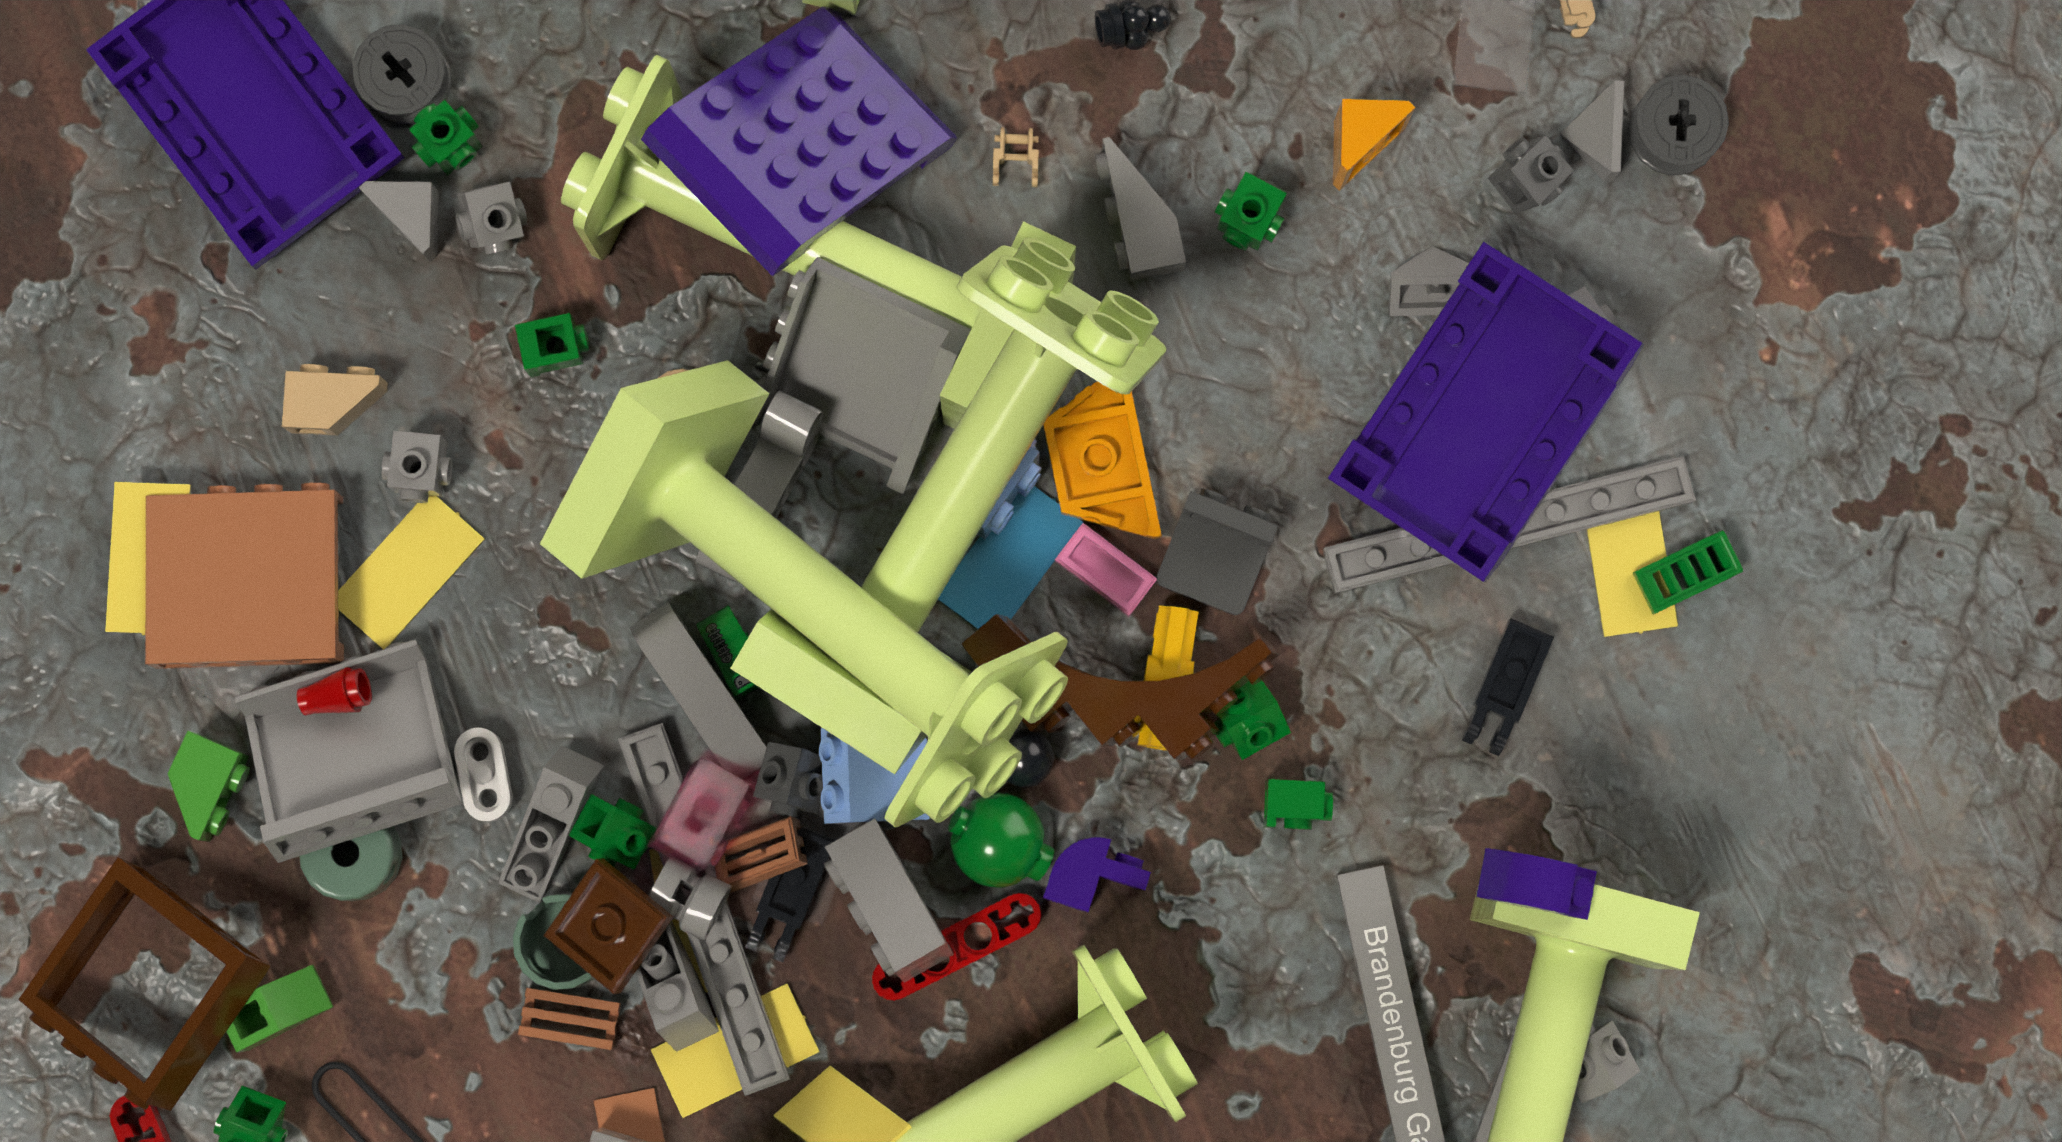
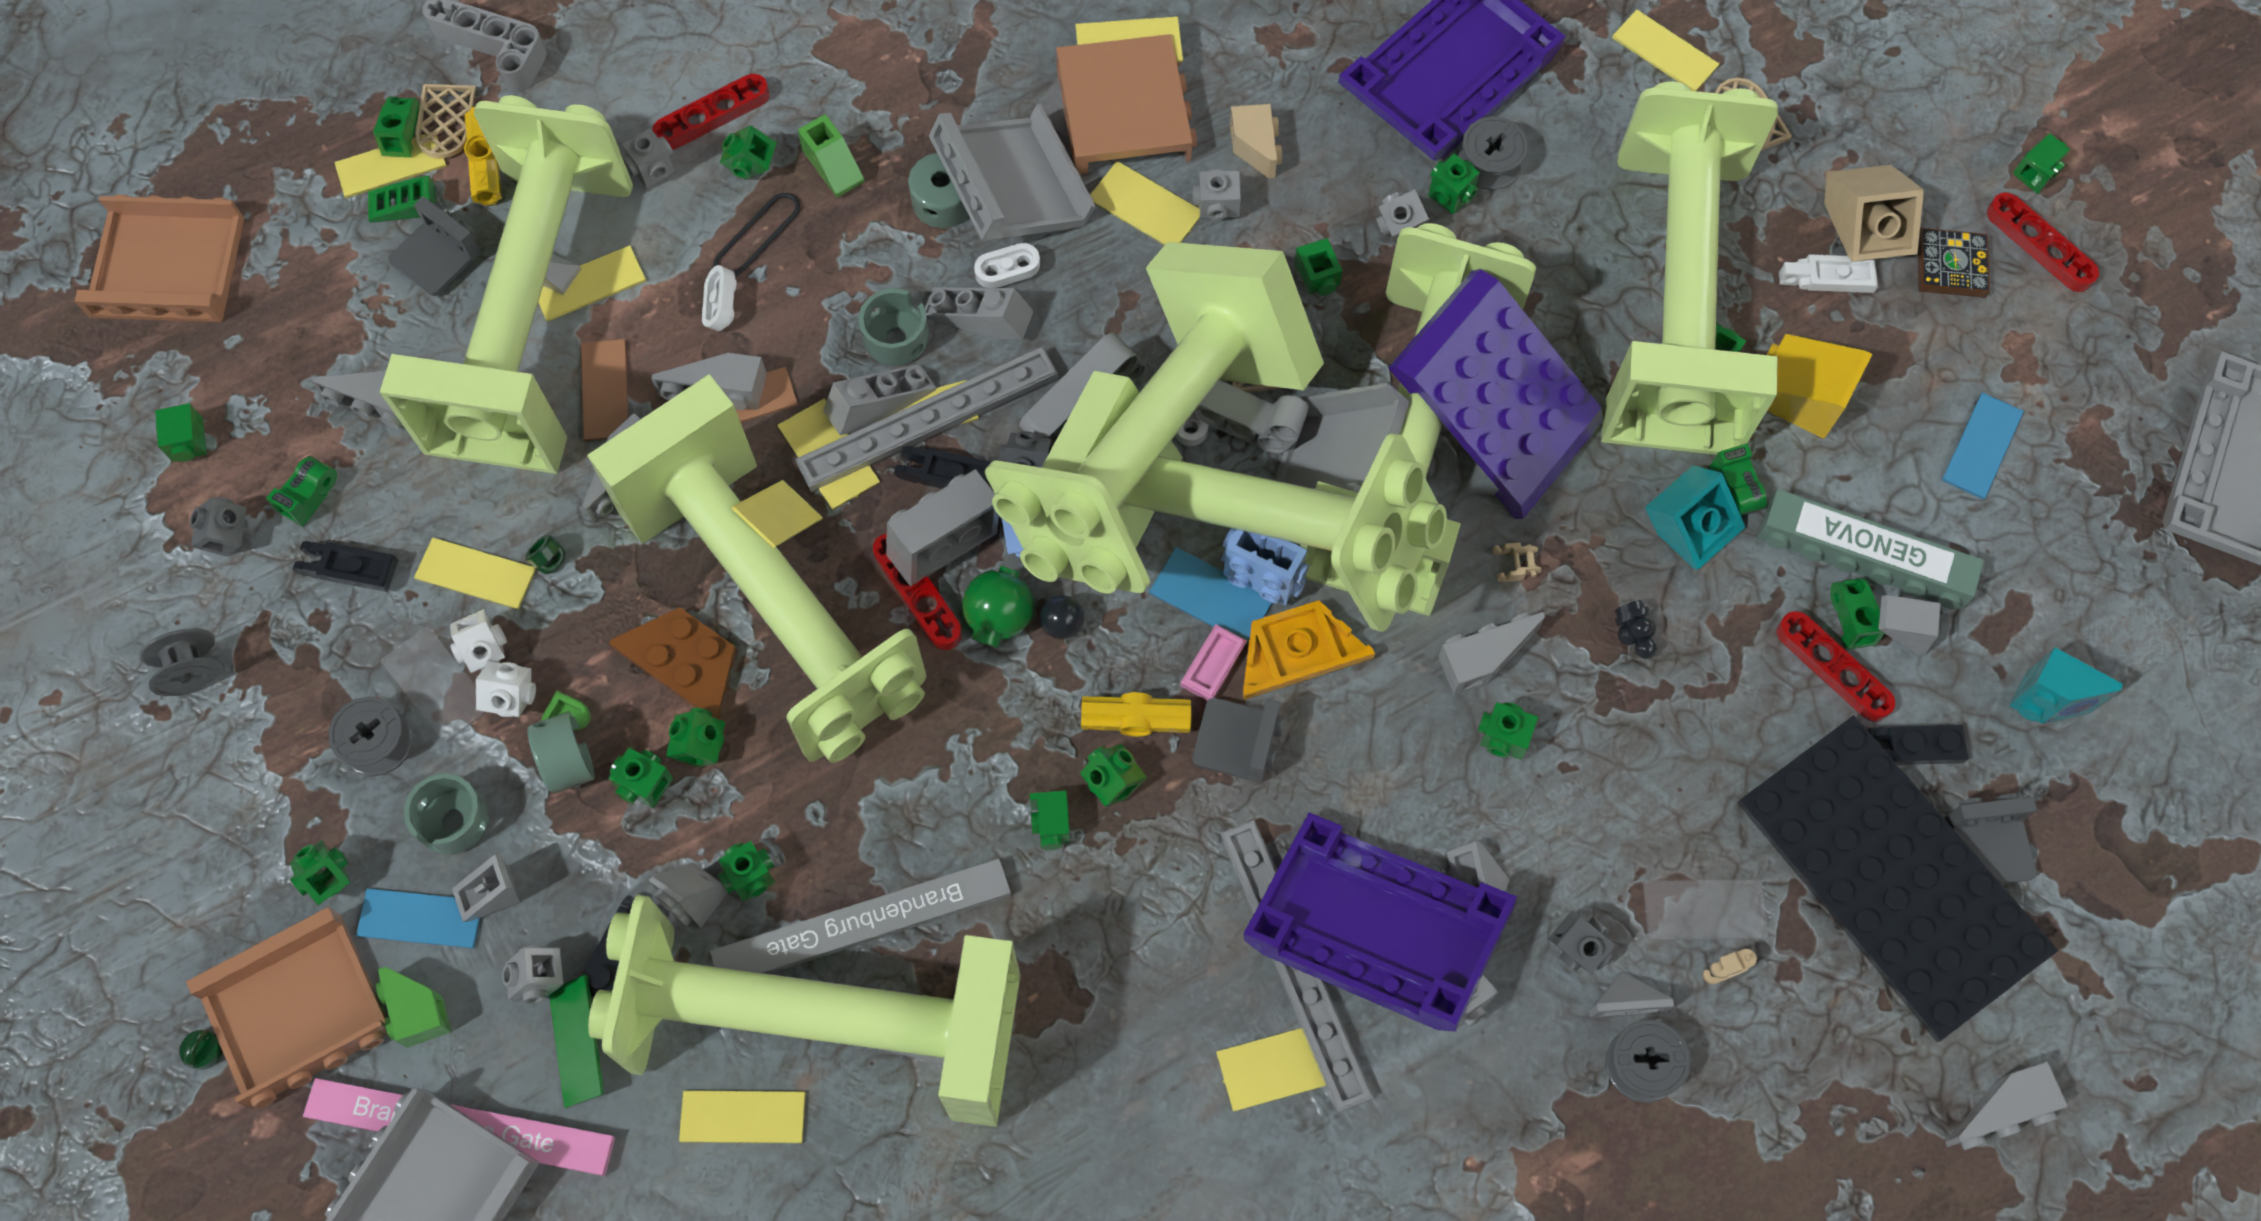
camera: 85 degrees right, 15 degrees down
reddish brown window [18,857,271,1111] -> none
bright green slope [168,731,250,842] -> none
red cone [296,666,372,716] -> none
light grey slope [359,181,439,262] -> none
nougat tile [518,987,621,1050] -> none
reddish brown tile [544,858,674,994] -> none
green brick [569,794,656,870] -> none
clear pink brick [648,757,751,873] -> none
light grey wheel [649,856,732,941] -> none
nougat tile [711,816,808,893] -> none
reddish brown arch [961,614,1280,761] -> none
dark purple brick [1043,837,1151,913] -> none
light orange slope [1333,99,1415,191] -> none
black hinge [1462,618,1554,756] -> none
dark purple brick [1476,848,1597,920] -> none
light grey brick [1575,1020,1640,1103] -> none
green slope [1633,530,1743,615] -> none

